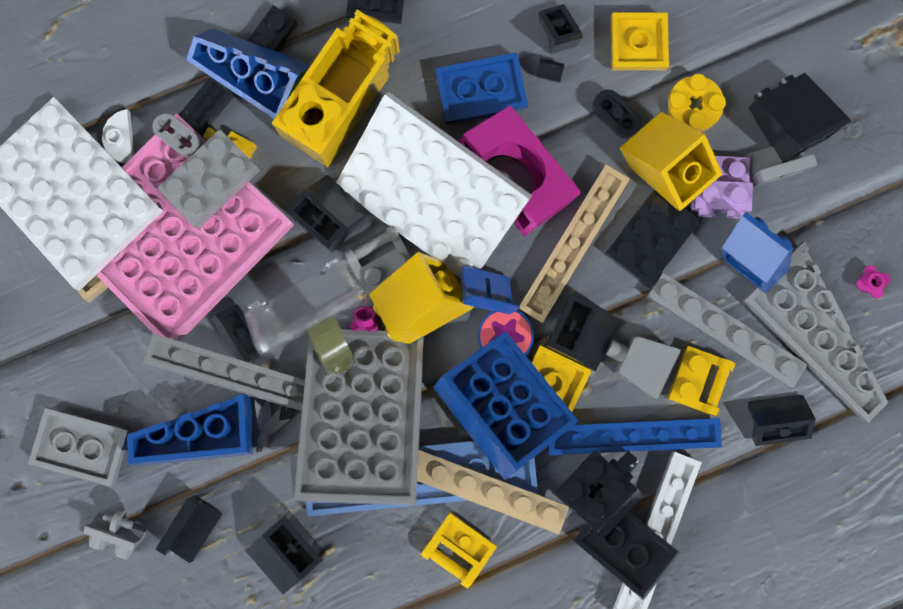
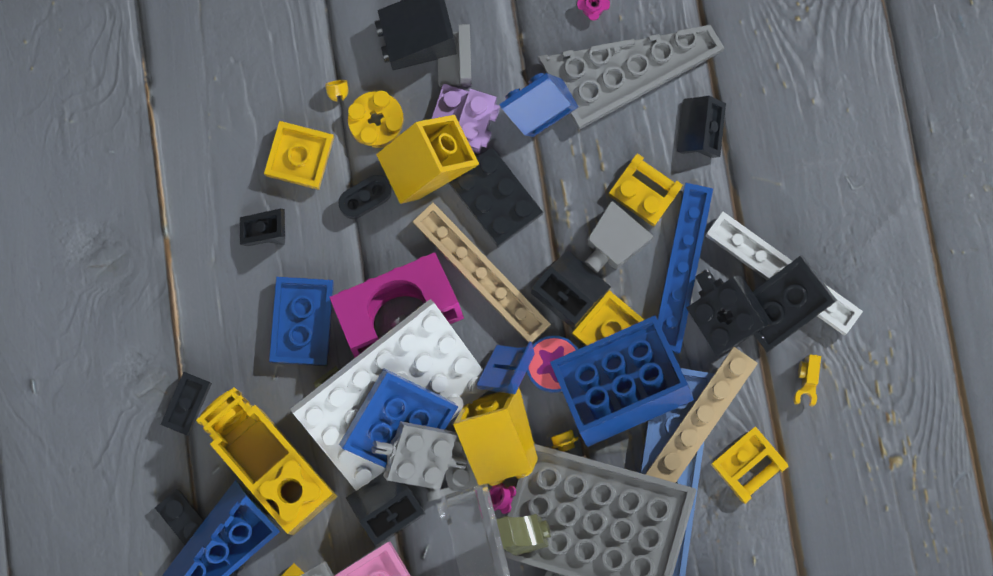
camera: 75 degrees left, 5 degrees down
black hinge [536,58,565,83] -> none
light grey plate [646,273,808,389] -> none
none -> yellow hinge [325,80,348,102]
none -> blue plate [339,368,458,468]
none -> light grey plate [372,421,467,490]
none -> yellow plate [551,430,578,452]
none -> yellow plate [793,354,821,407]

